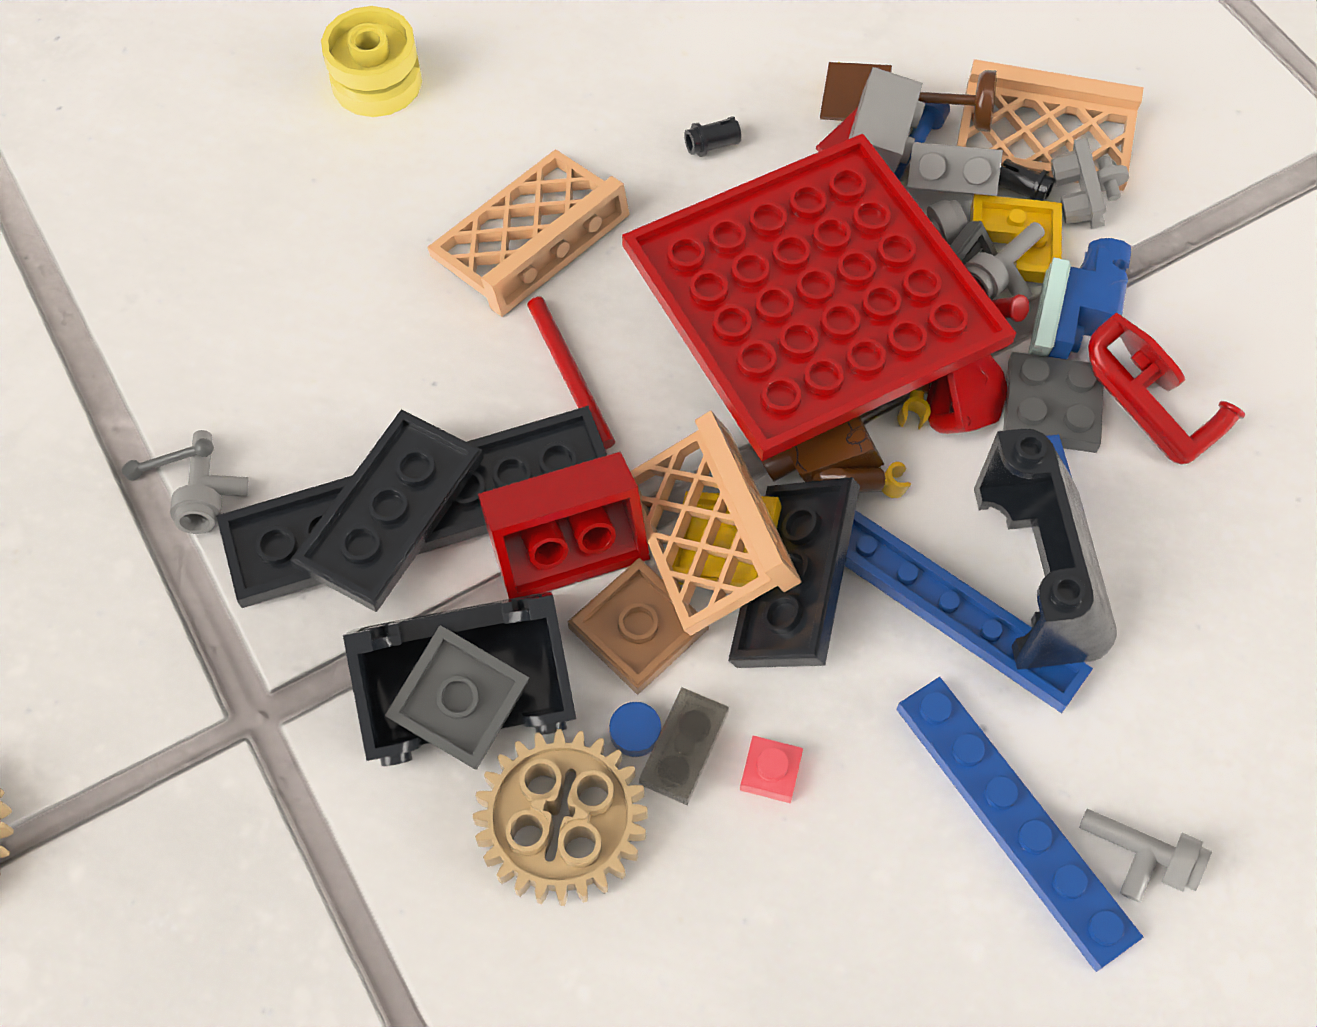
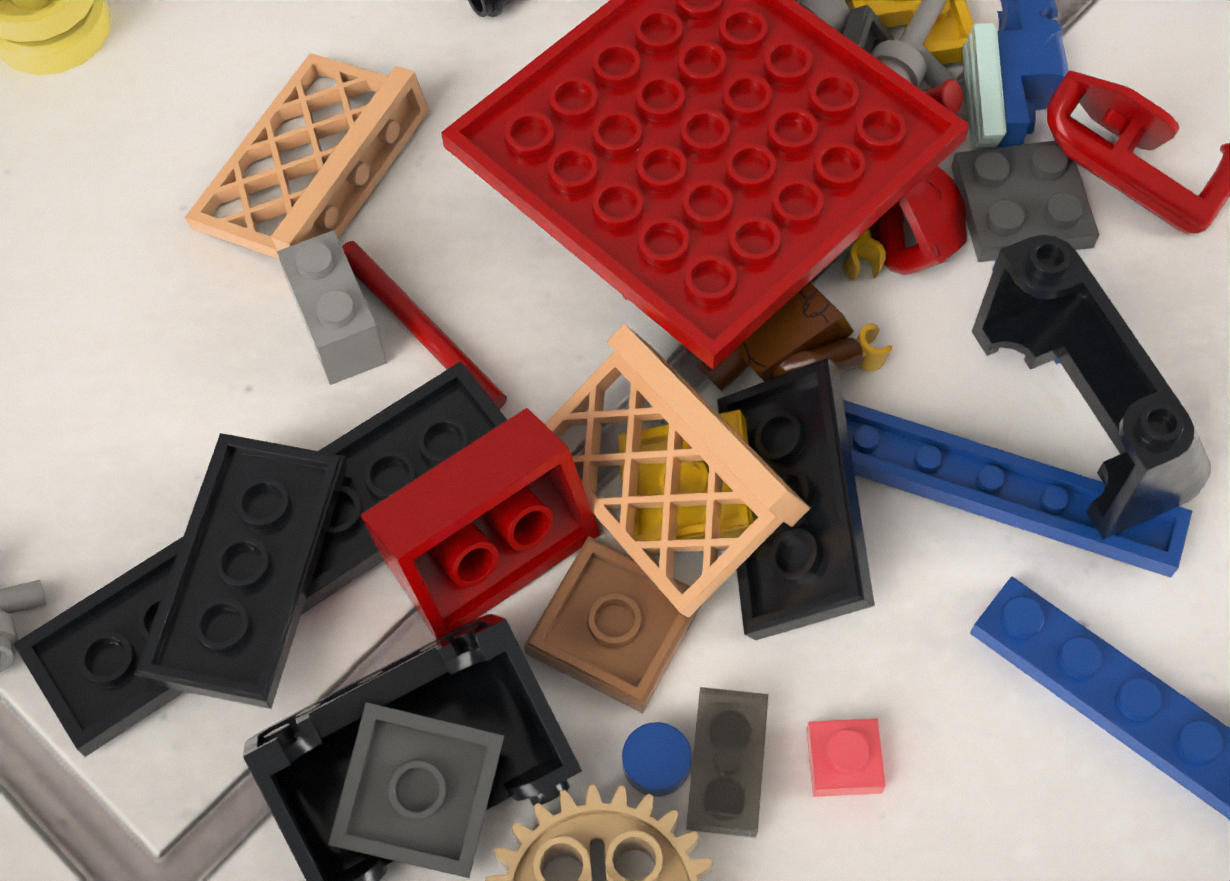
camera: 15 degrees left, 0 degrees up
none -> light grey brick [276,230,387,385]

